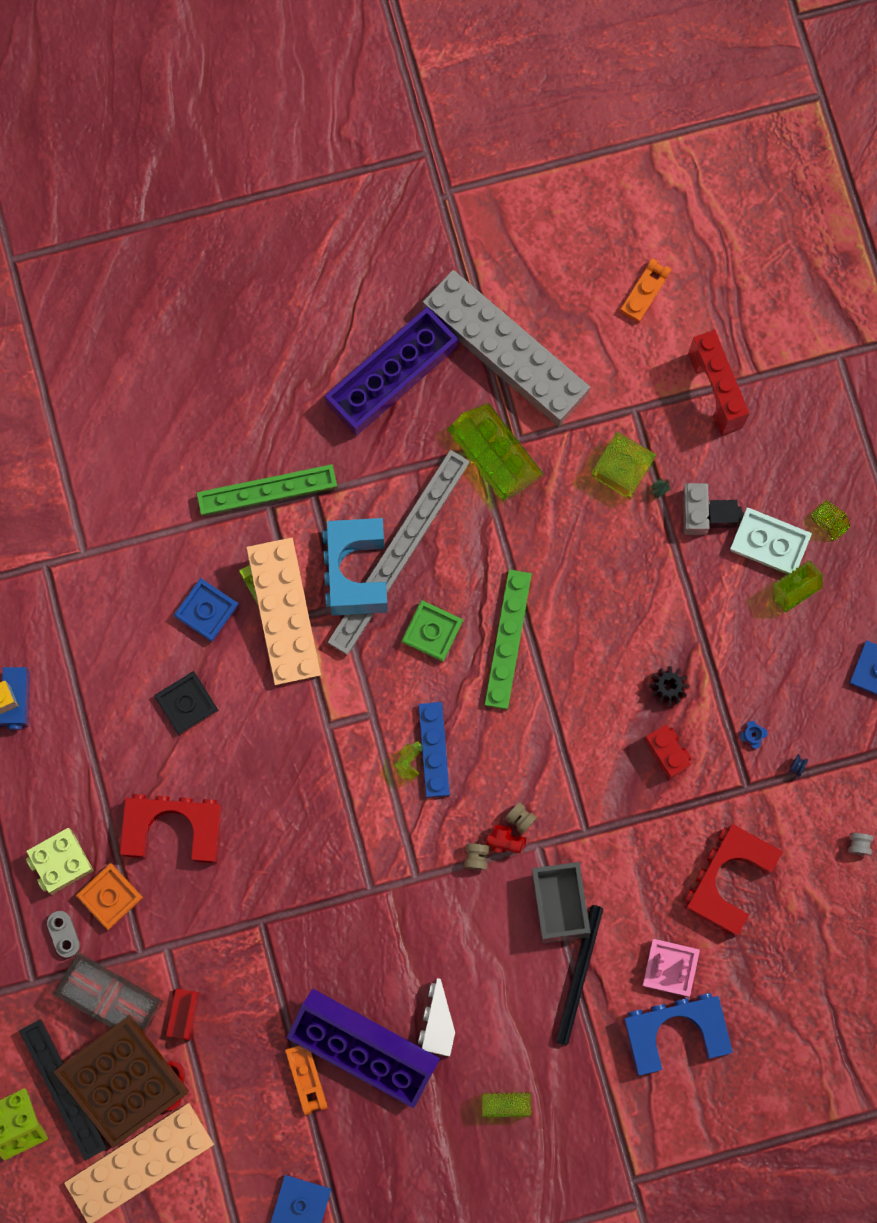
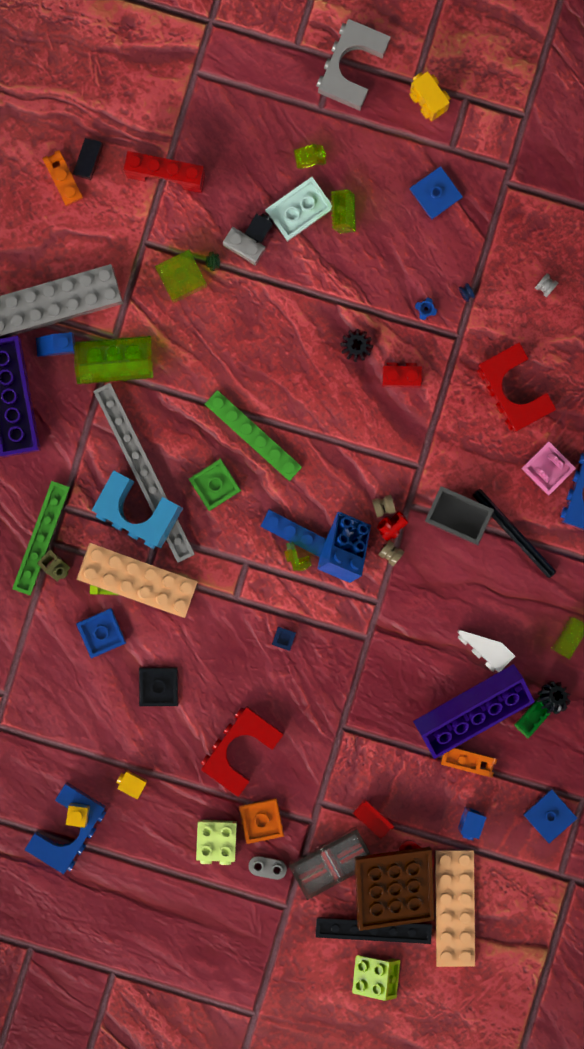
camera: 60 degrees left, 10 degrees up
none -> blue slope [36,332,76,357]
none -> olive brick [37,549,70,582]
none -> black slope [73,138,103,180]
none -> yellow brick [116,770,147,800]
none -> dark blue plate [272,627,296,651]
none -> blue slope [318,511,371,583]
none -> blue brick [458,807,487,841]
none -> green plate [514,697,551,738]
none -> black gear [537,681,571,714]

